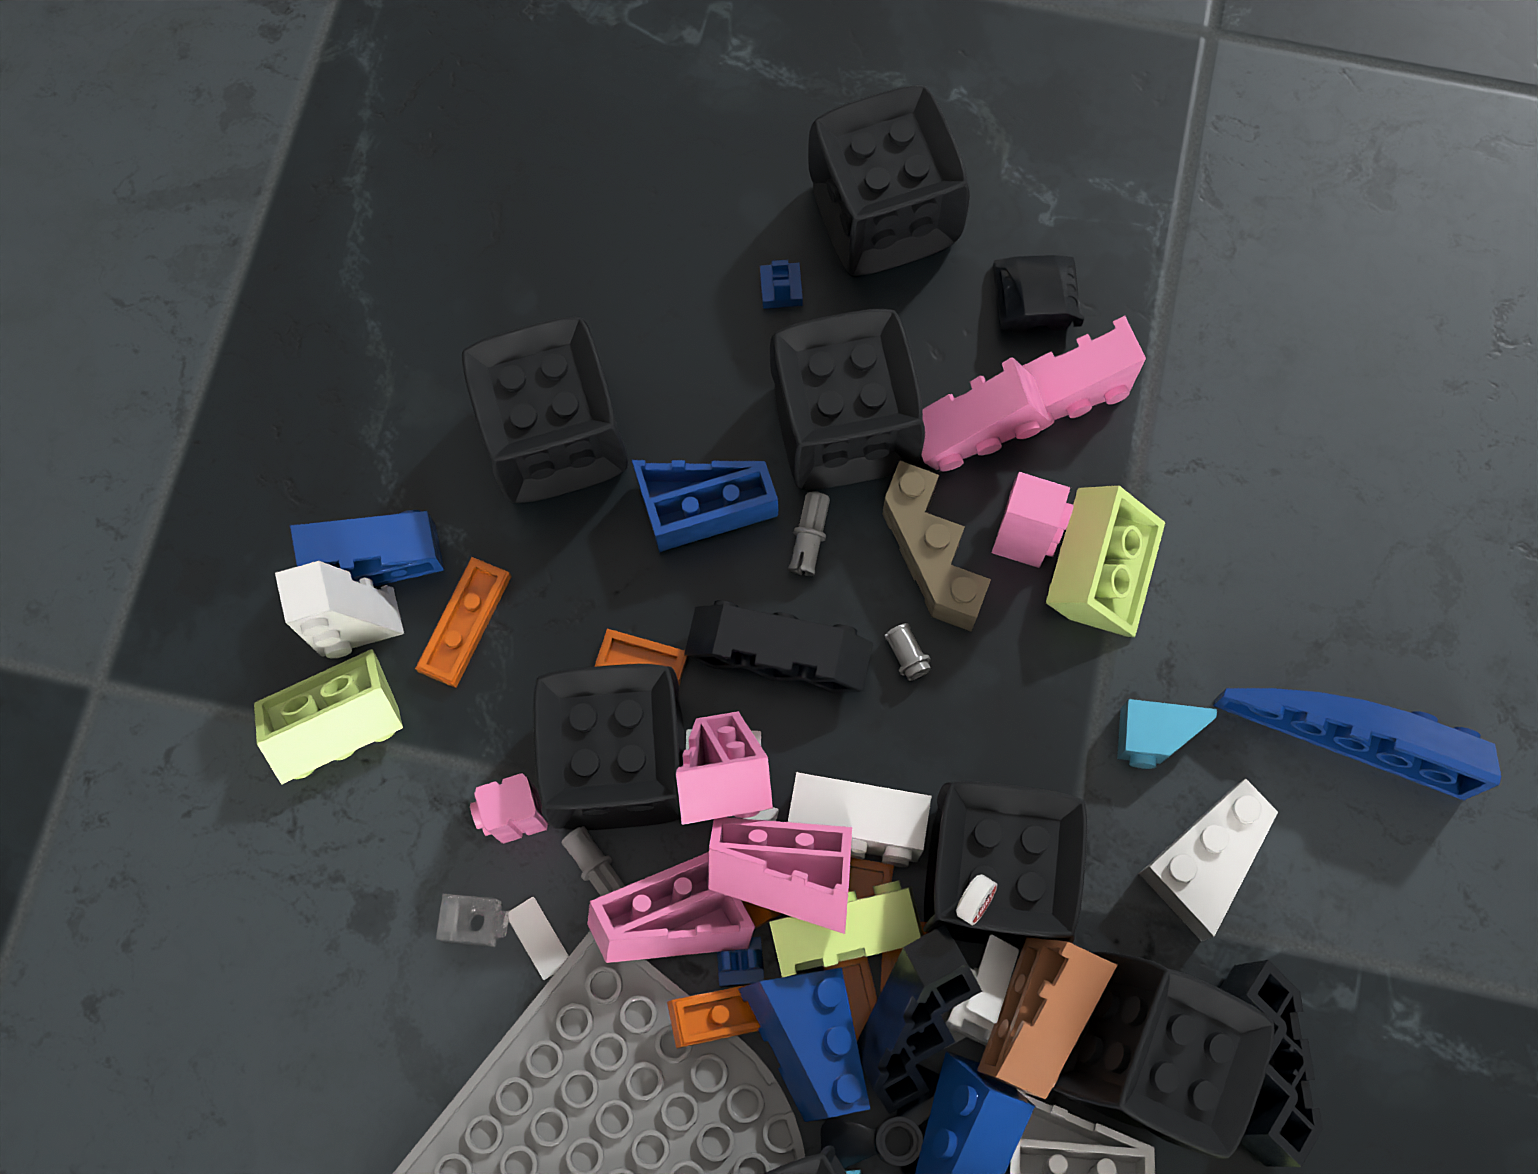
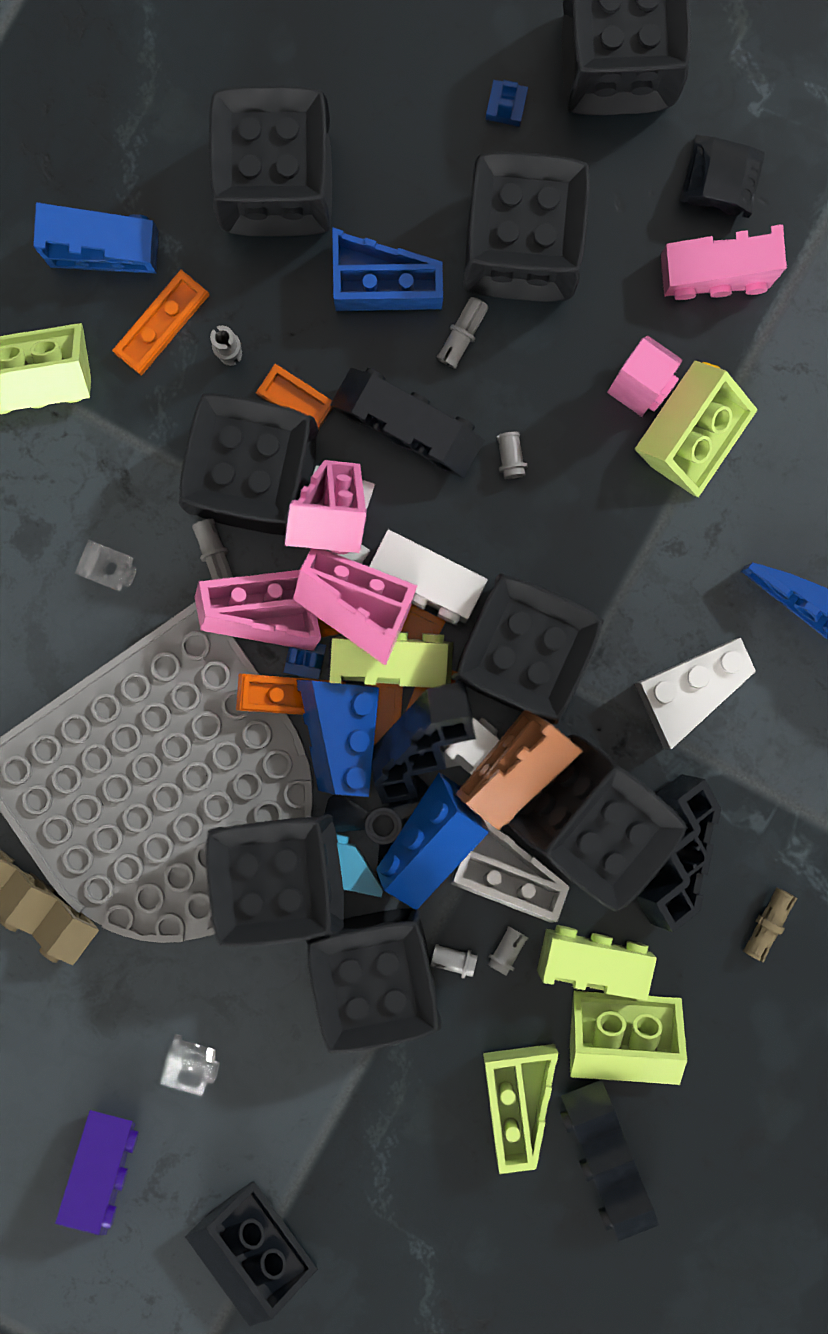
camera: 10 degrees right, 15 degrees up
white wedge [275,561,404,658] -> none
bright pink brick [470,773,549,844] -> none
white sticker [506,897,569,980] -> none
dark tan brick [882,461,991,632] -> none
bright pink wedge [921,357,1050,471] -> none
white tile [956,874,997,925] -> none
white sticker [967,935,1019,1023] -> none
medium azure slope [1117,699,1217,769] -> none
none -> light grey pin [210,325,242,366]
none -> dark tan pin [743,887,798,962]

